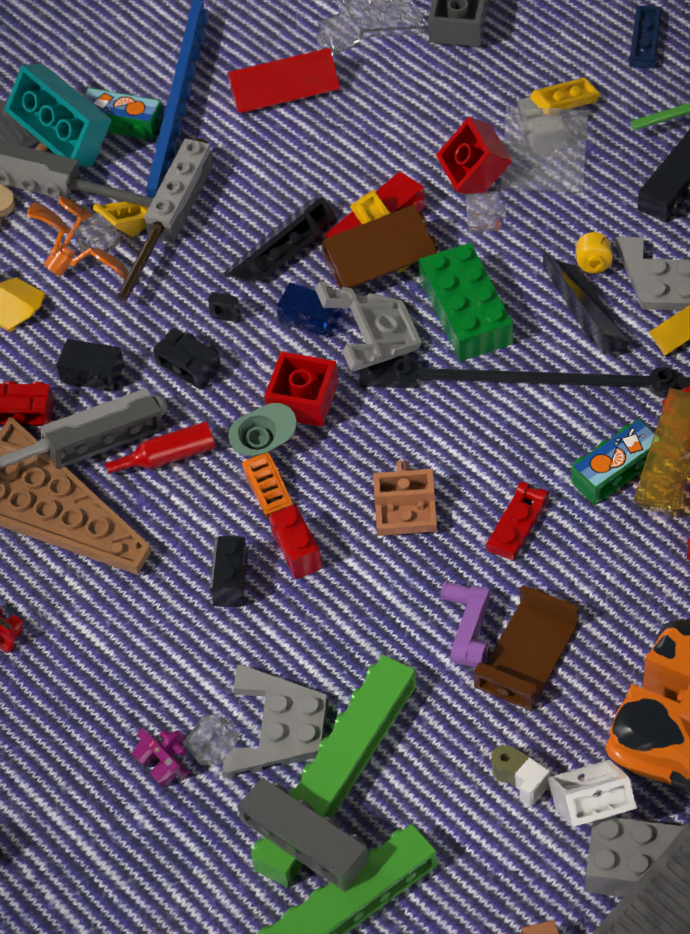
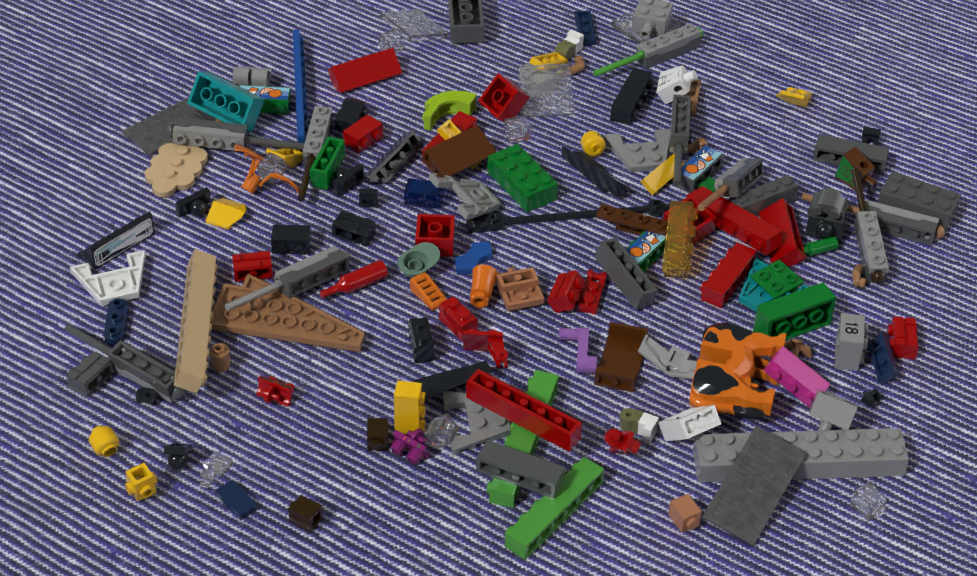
camera: 20 degrees left, 10 degrees down
none -> light grey plate [233,66,272,86]
none -> green brick [310,136,345,190]
none -> black tile [333,164,364,197]
none -> black brick [335,98,369,131]
none -> red brick [343,114,383,154]
none -> dark brown brick [367,418,388,451]
none -> yellow brick [394,380,426,438]
none -> black wedge [414,361,492,399]
none -> lime arch [422,91,477,130]
none -> blue tile [455,241,492,275]
none -> red plate [463,329,508,369]
none -> red brick [466,369,582,452]
none -> orange plant [470,264,498,308]
none -> red brick [547,270,585,313]
none -> leg [554,29,584,60]
none -> medium nougat arm [567,55,585,76]
none -> dark grey brick [594,237,658,310]
none -> reddish brown bracket [596,204,672,236]
none -> red hips [604,429,641,455]
none -> light grey plate [638,334,697,380]

